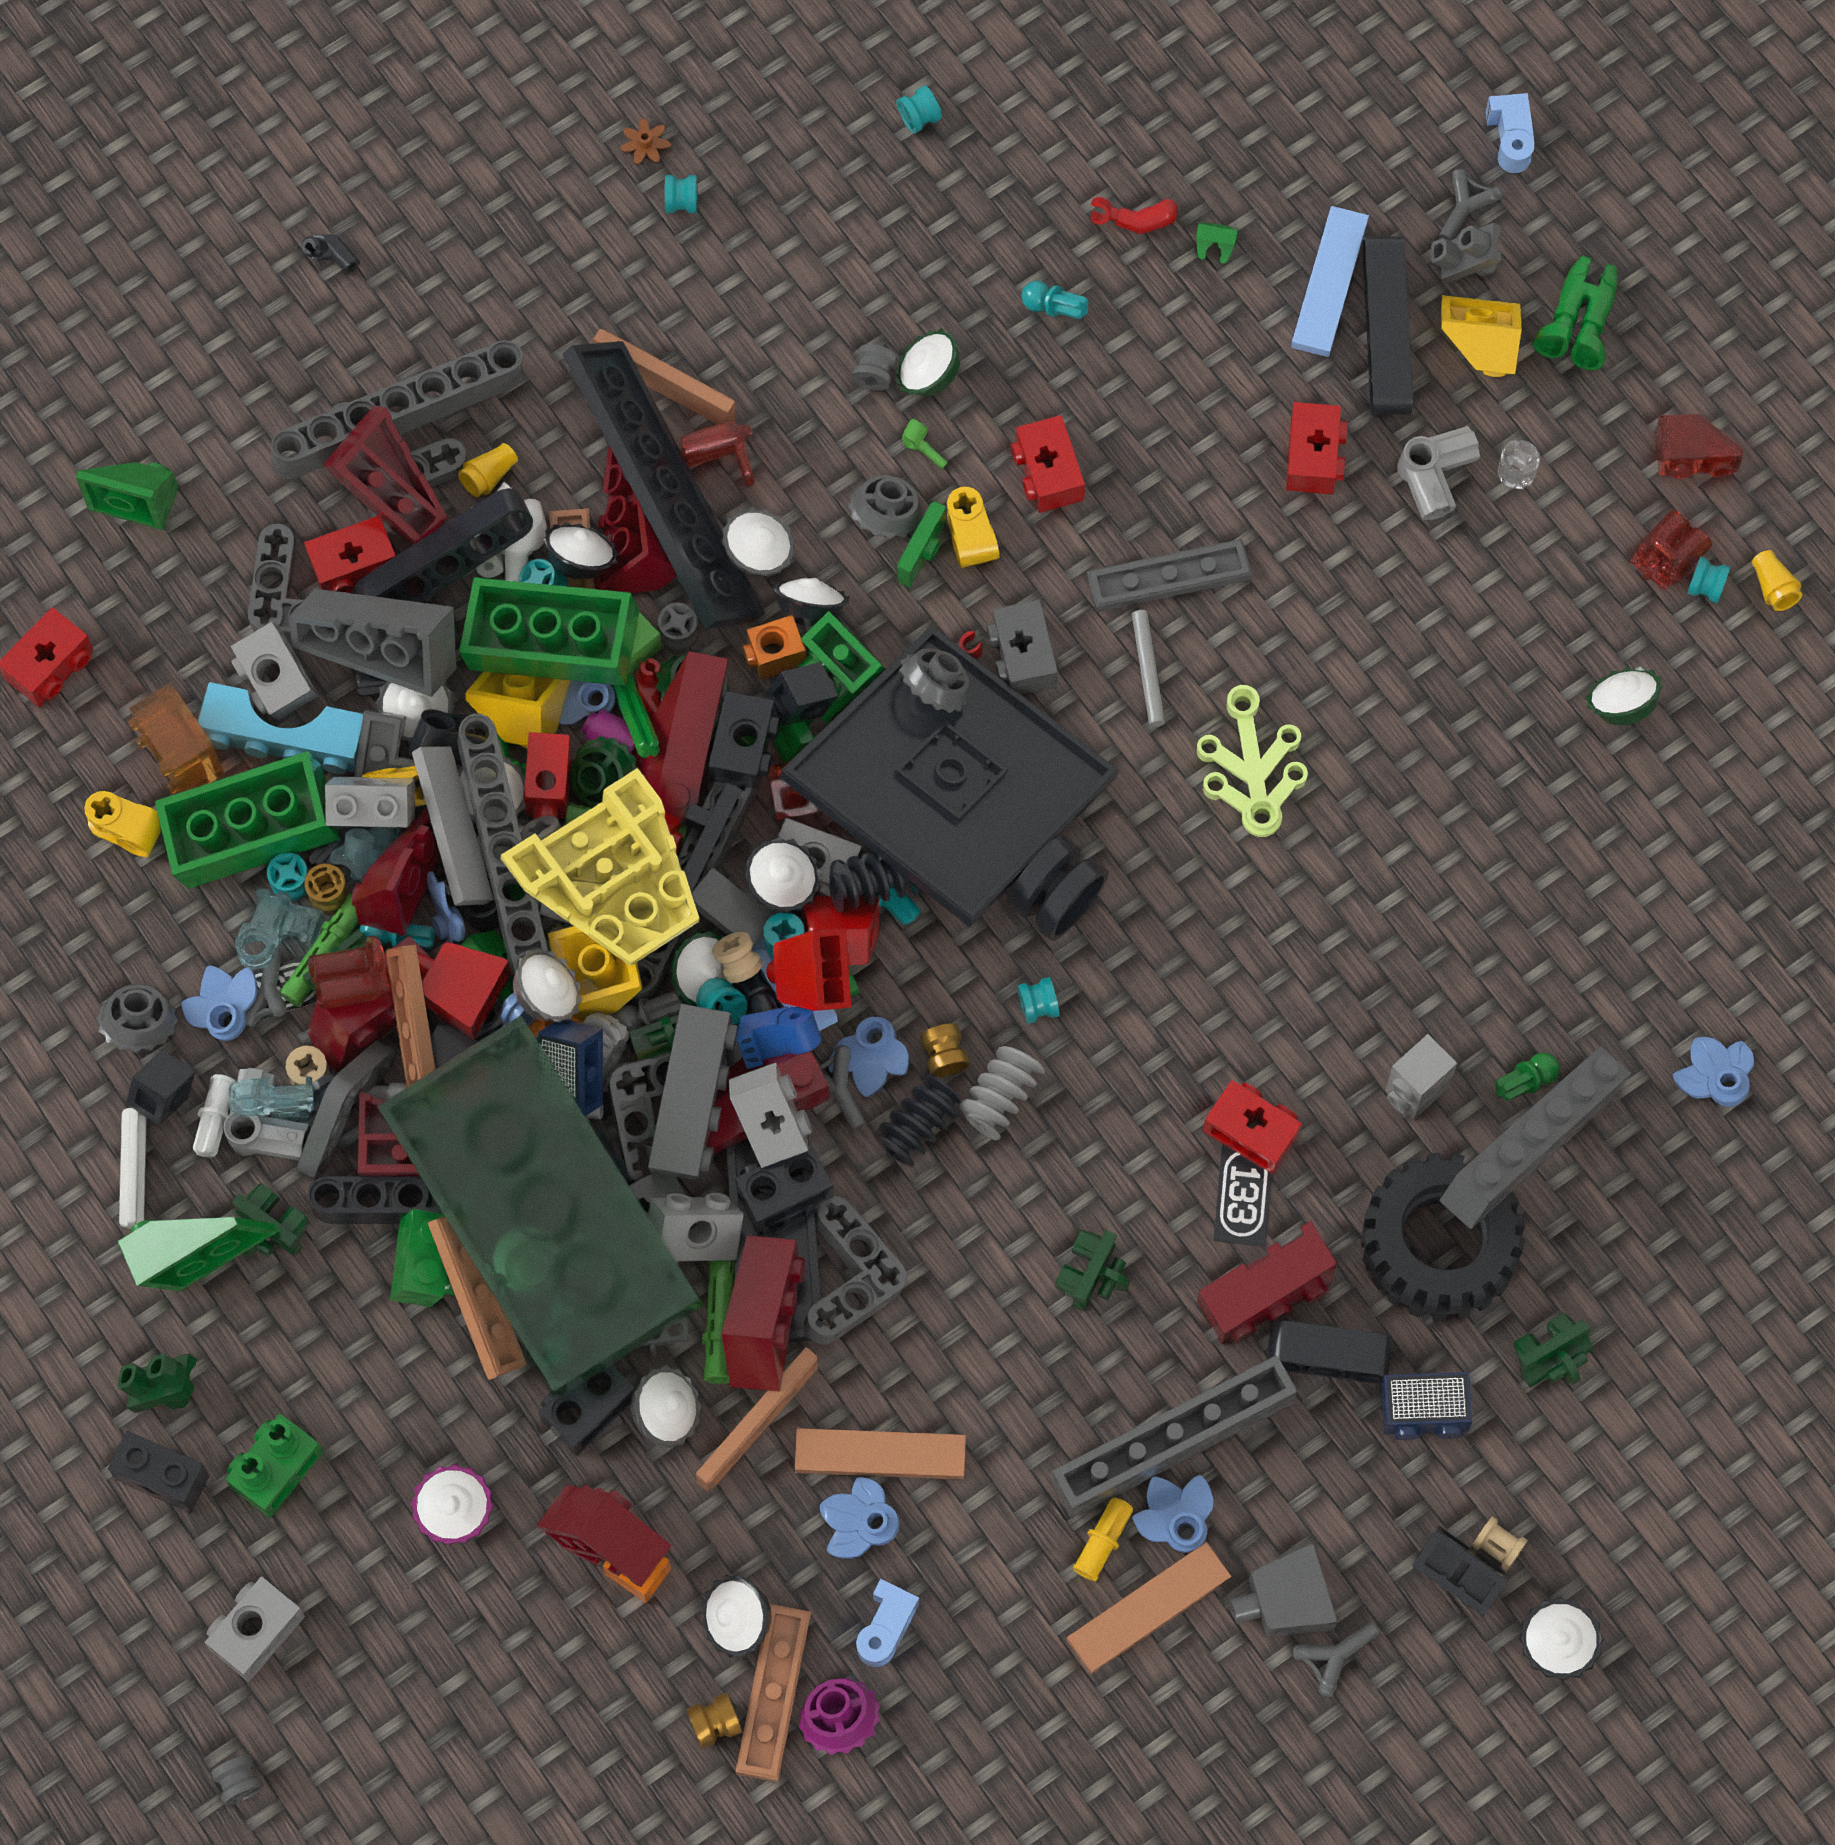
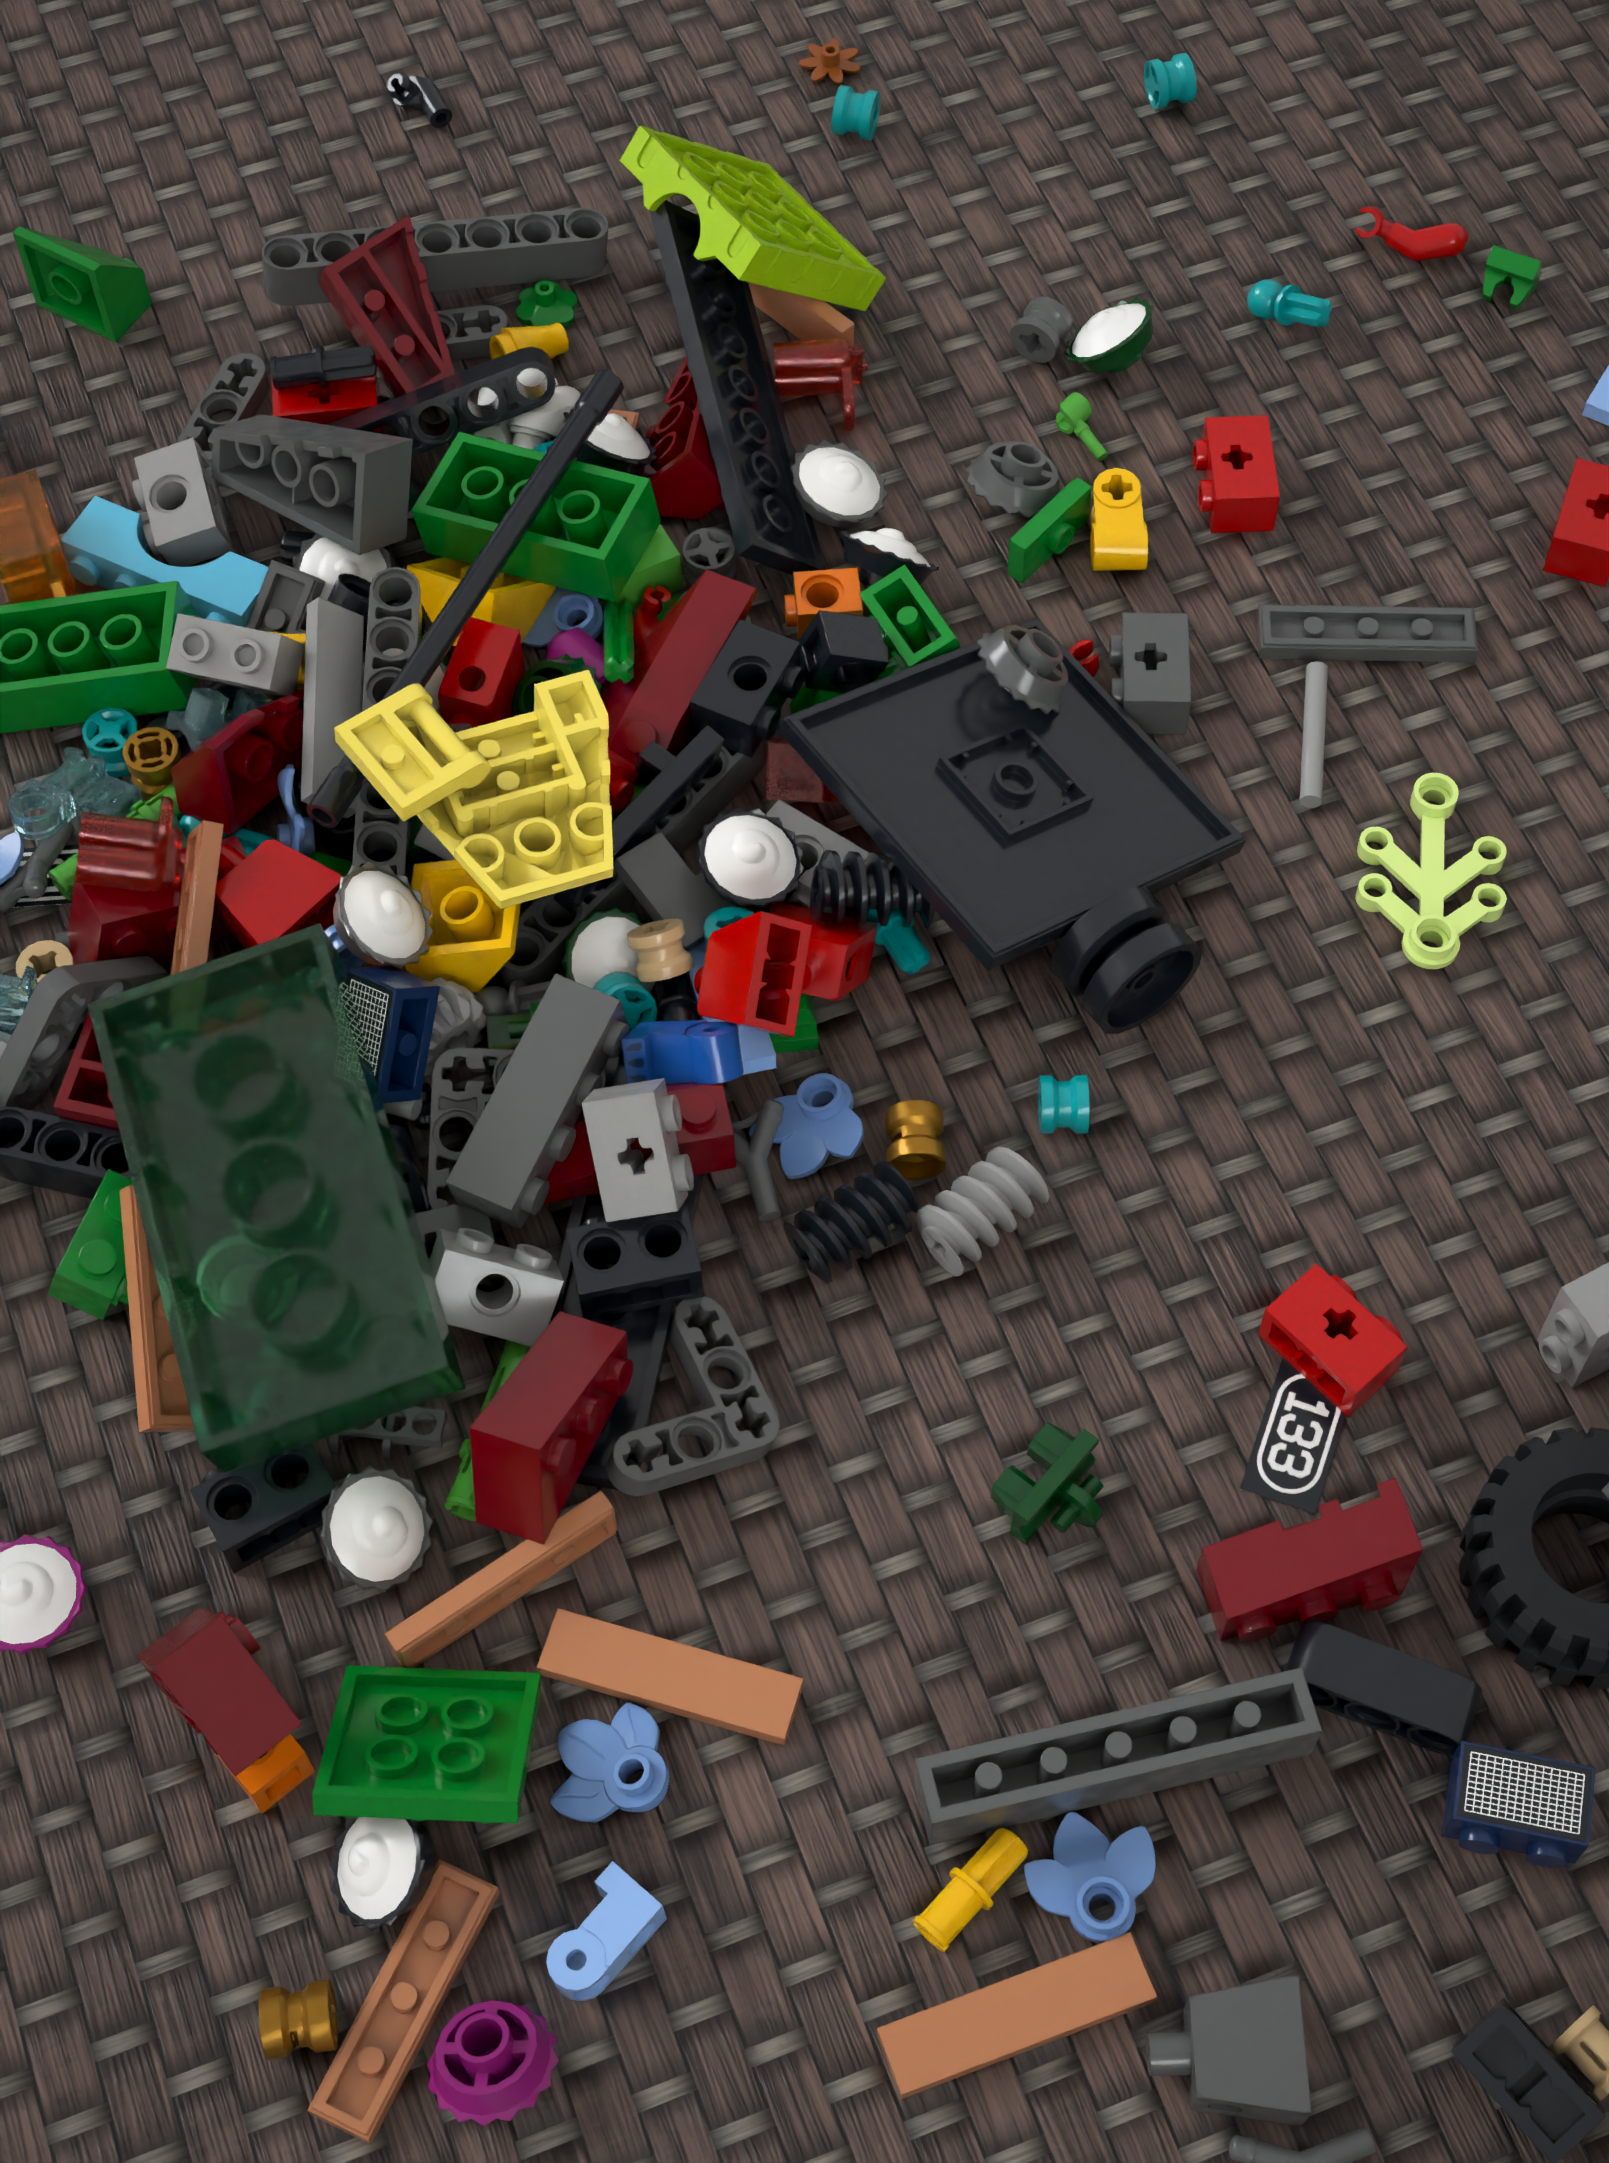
camera: 15 degrees right, 10 degrees down
none -> black axle [270,346,377,390]
none -> black piece [306,370,624,828]
none -> green plate [312,1665,541,1824]
none -> light yellow plate [334,683,491,822]
none -> green plant [516,280,578,327]
none -> lime piece [620,125,886,311]

